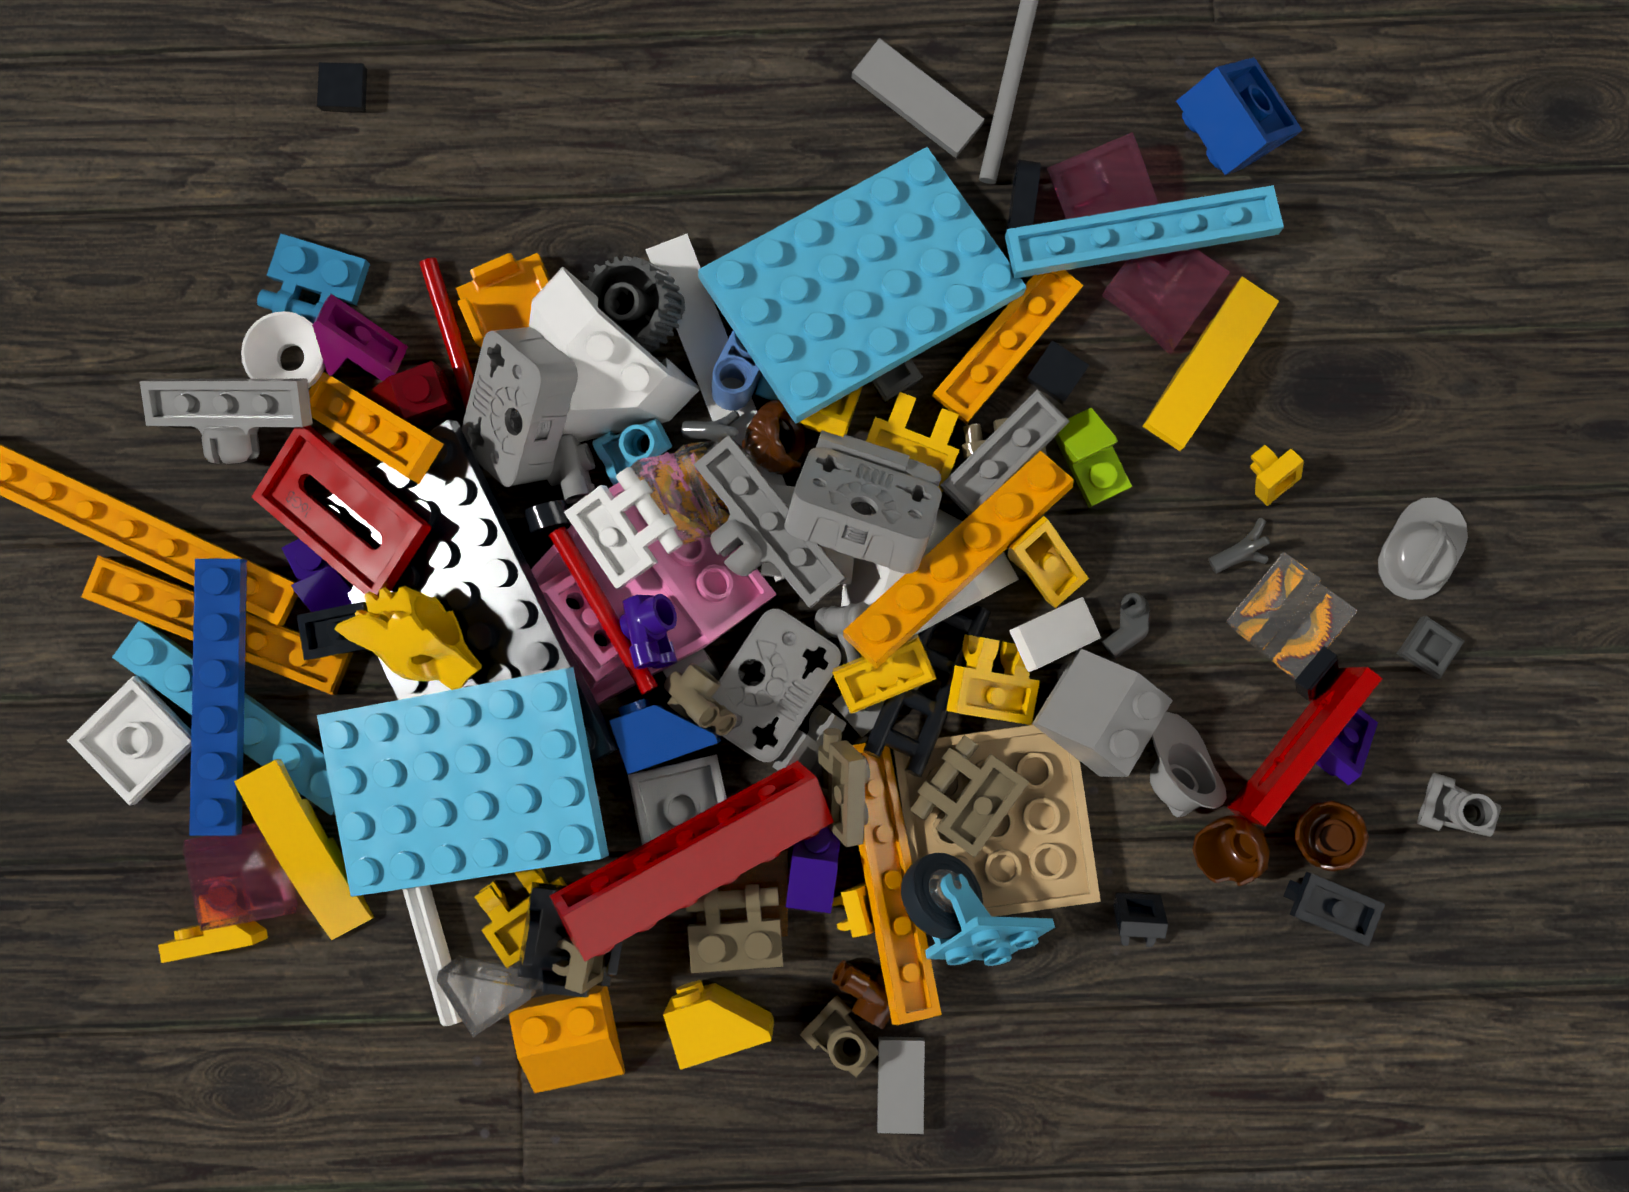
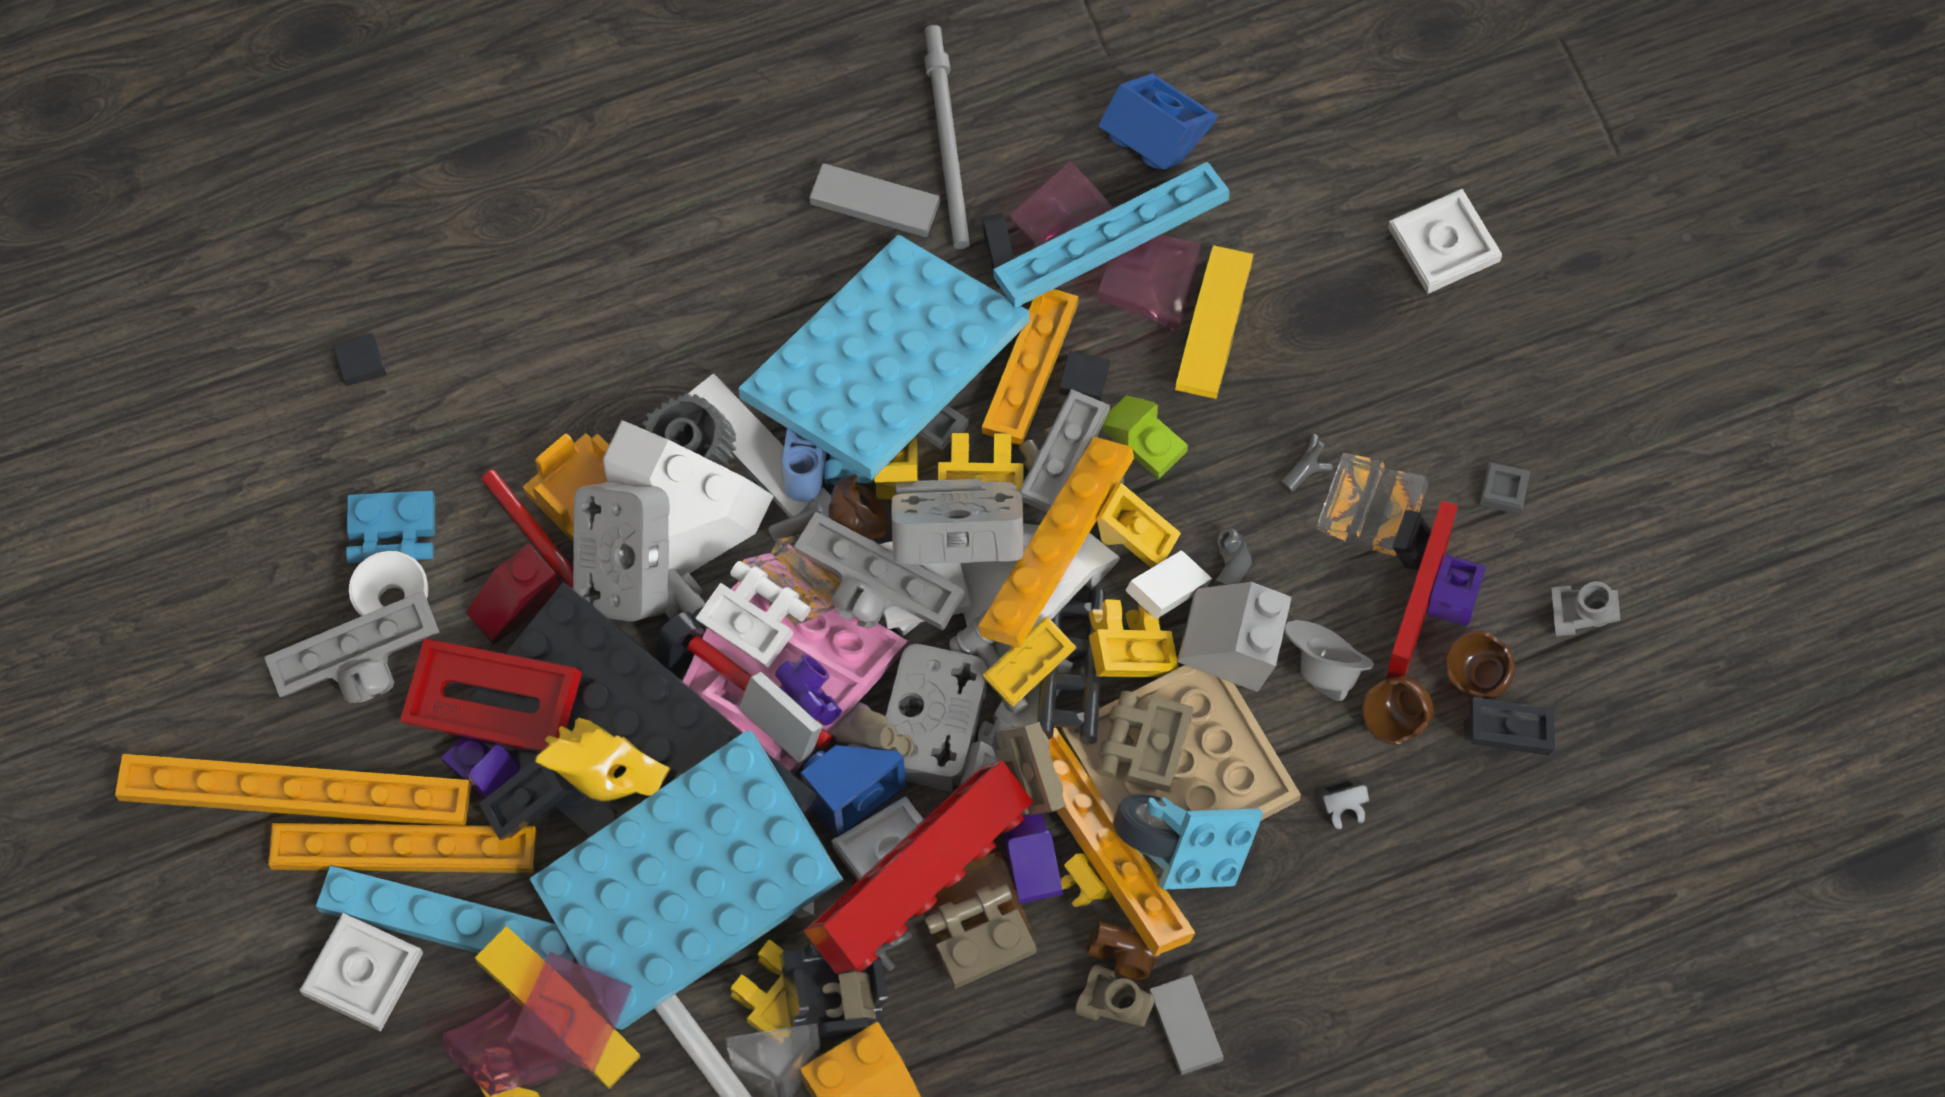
camera: 20 degrees left, 20 degrees down
blue plate [189,559,247,836] -> none
light orange plate [309,371,444,484] -> none
magenta slope [312,294,408,381] -> none
medium azure plate [593,418,672,485] -> none
yellow slope [663,980,774,1070] -> none
yellow tile [1250,445,1304,506] -> none
light grey piece [1378,497,1468,600] -> none
none -> clear pink plate [511,952,632,1074]
none -> light grey tile [738,672,823,763]
none -> white plate [1388,189,1502,294]

